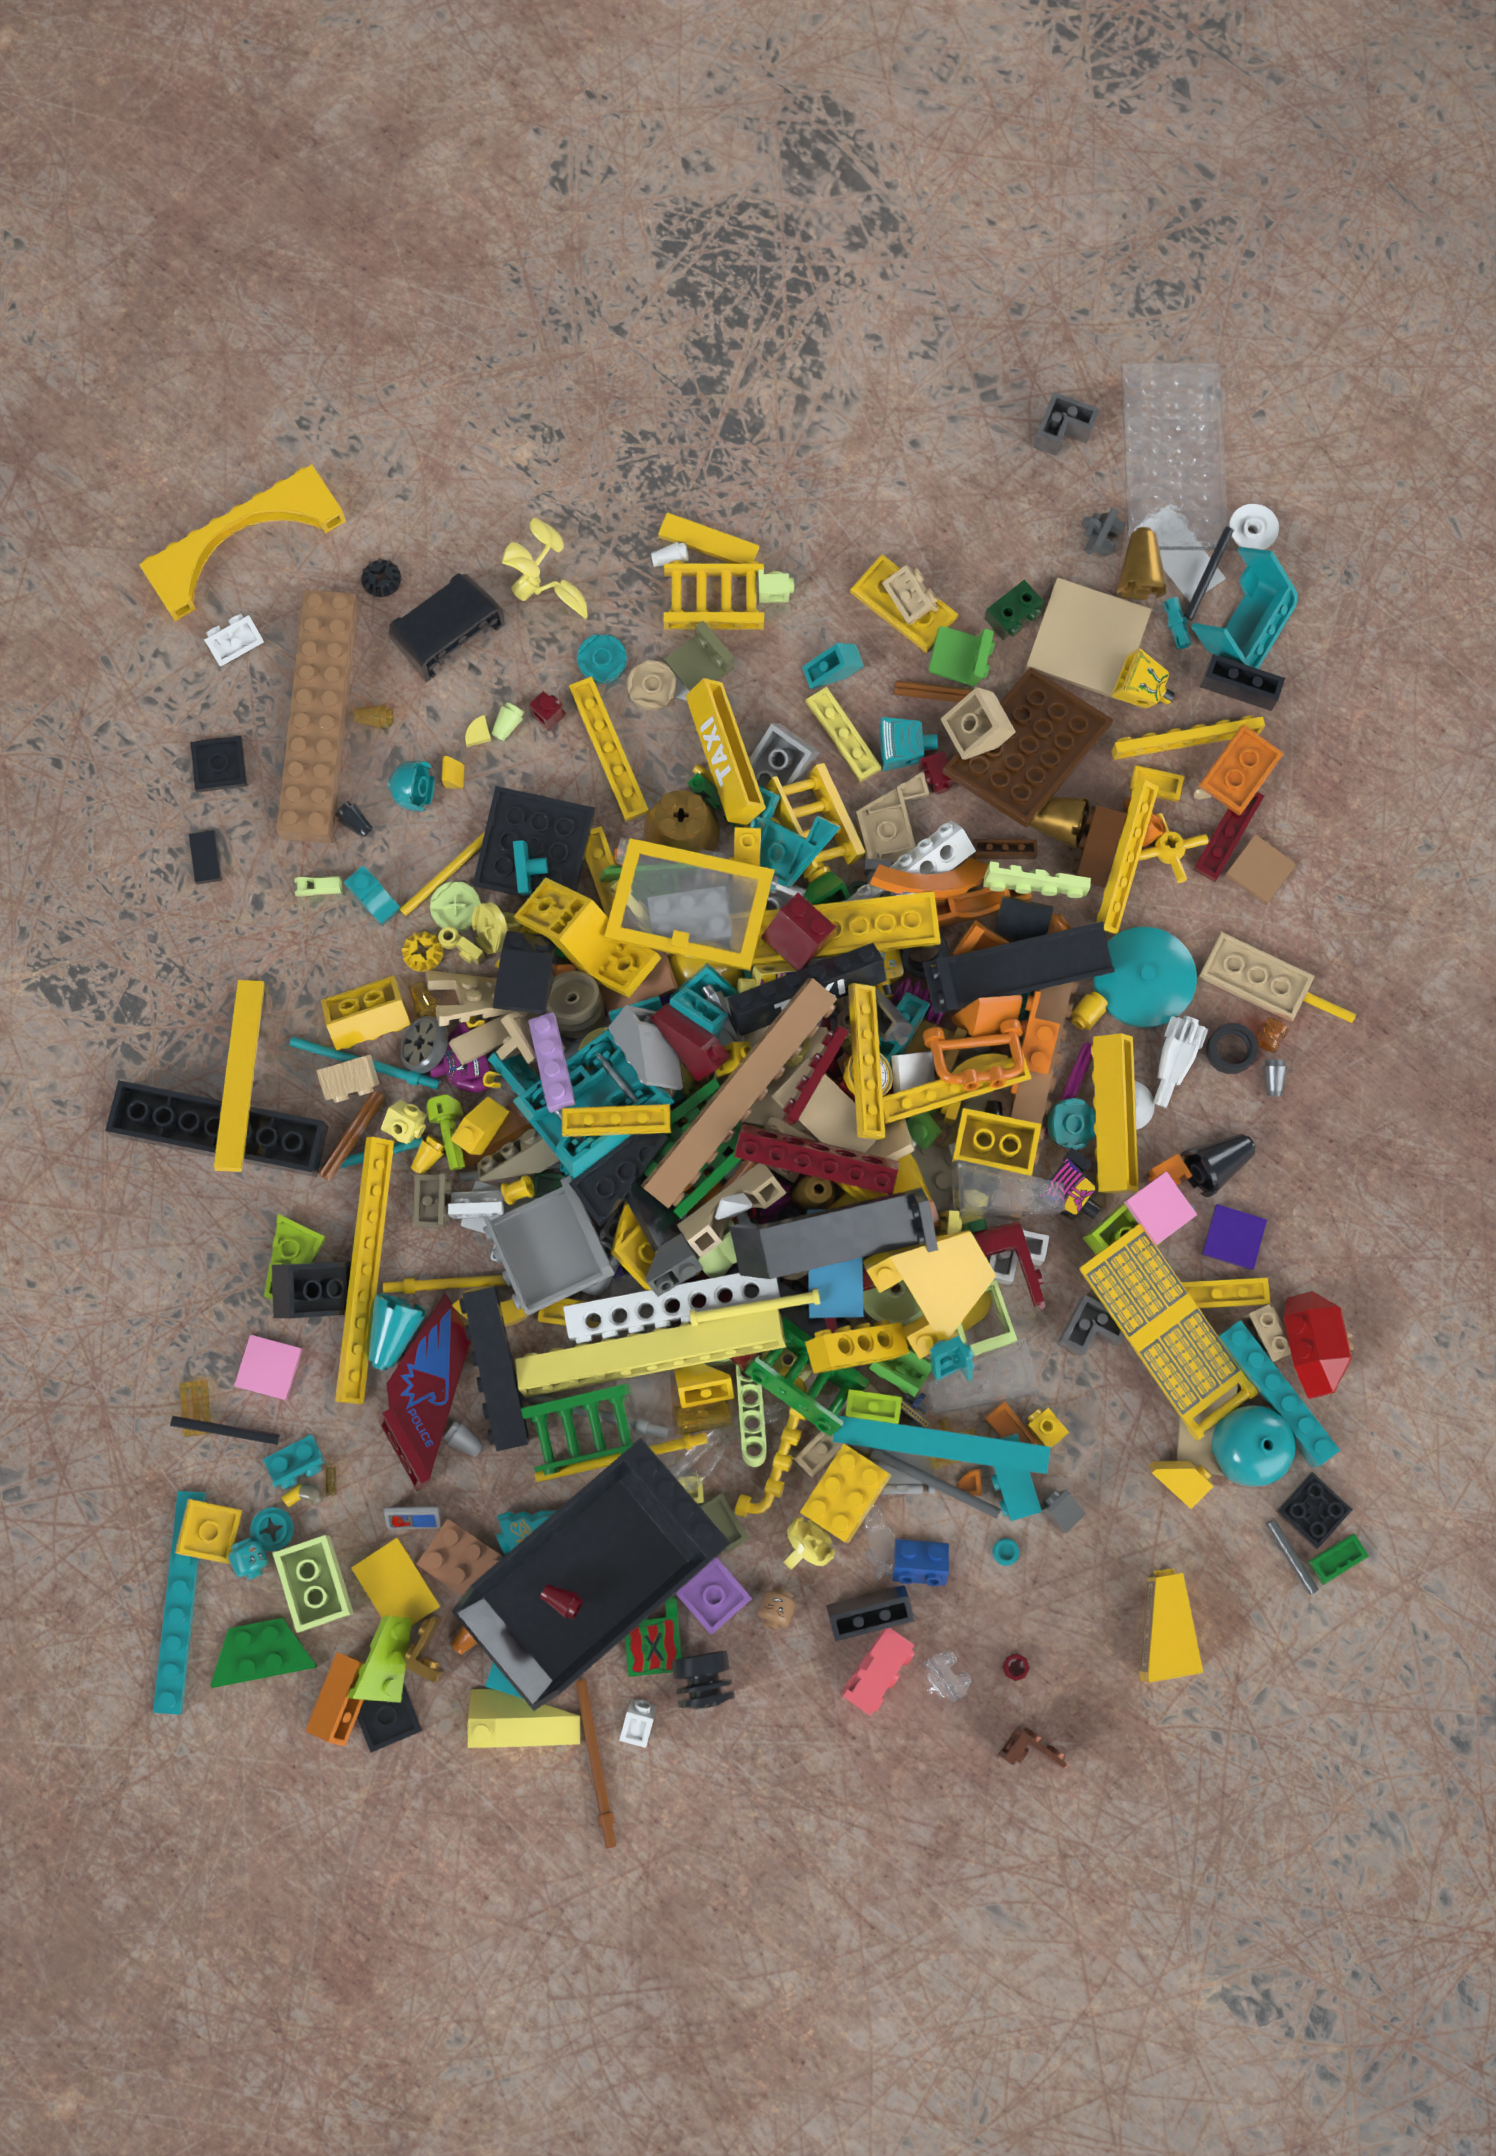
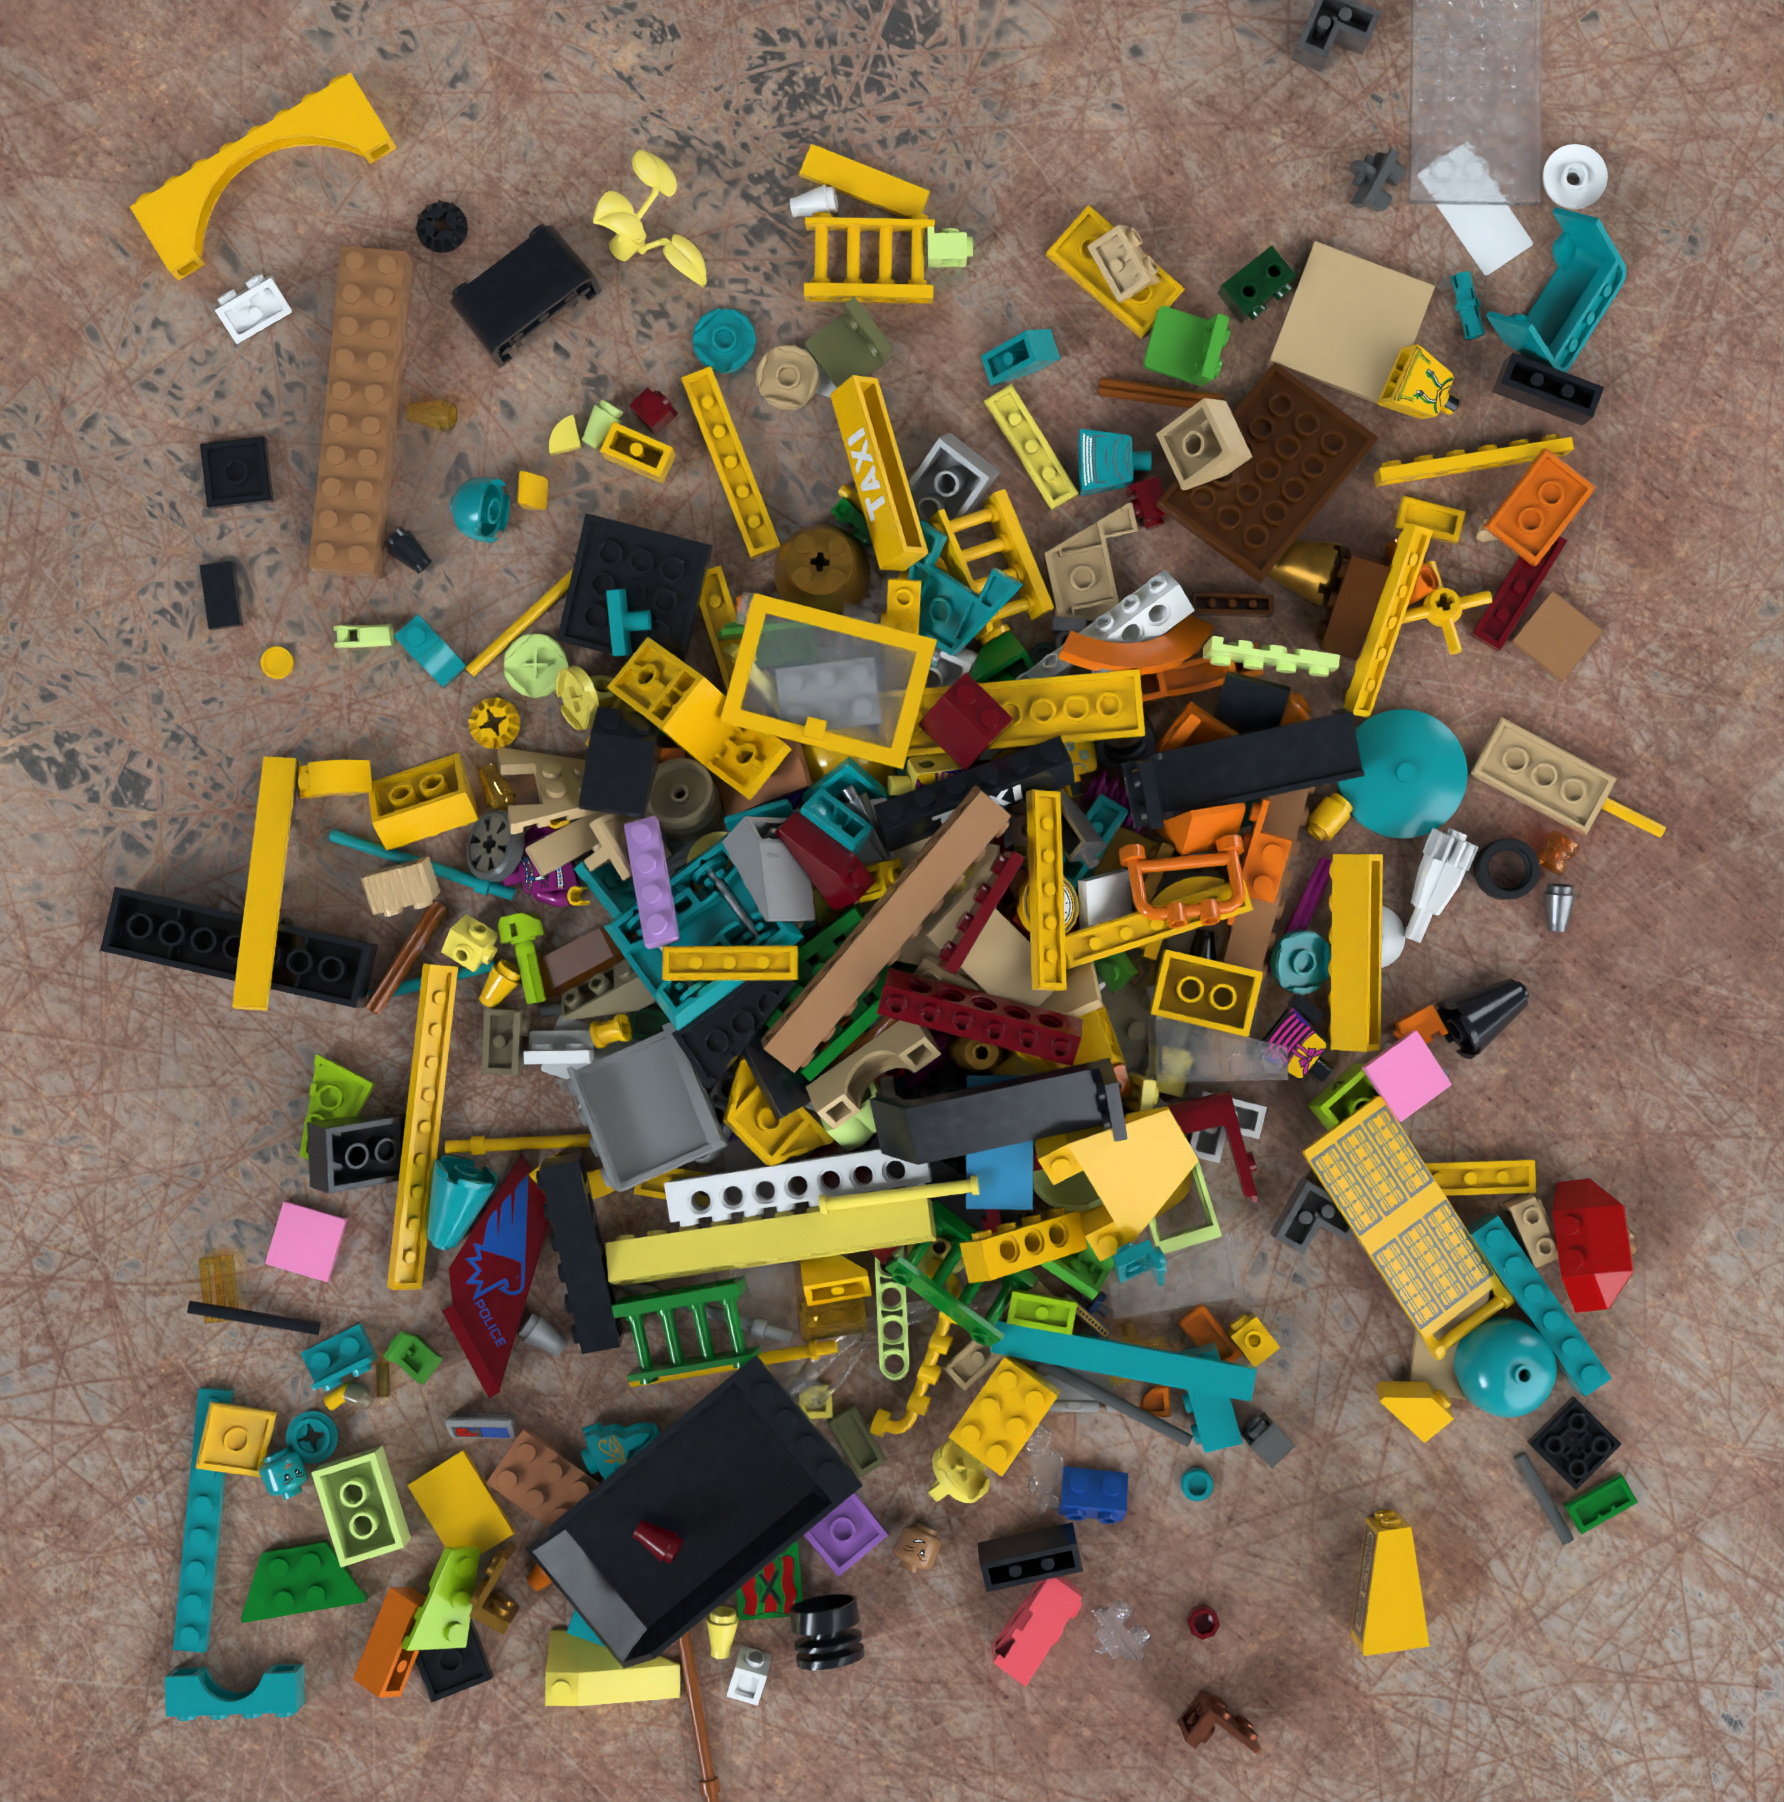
camera: 10 degrees right, 10 degrees up
light yellow plate [438,927,486,965] -> none
yellow slope [450,1096,510,1155] -> none
dark grey slope [645,1233,704,1297] -> none
white slope [715,1193,752,1220] -> none
dark green tile [961,1218,988,1233] -> none
pearl gold cone [1117,527,1167,600] -> none
black bar [1184,526,1234,621] -> none
dark purple tile [1201,1204,1267,1270] -> none
none -> teal arch [165,1664,305,1721]
none -> yellow piece [260,646,294,679]
none -> yellow brick [298,760,372,799]
none -> bright green bracket [383,1331,443,1384]
none -> yellow brick [600,421,676,484]
none -> light yellow cone [706,1606,739,1659]

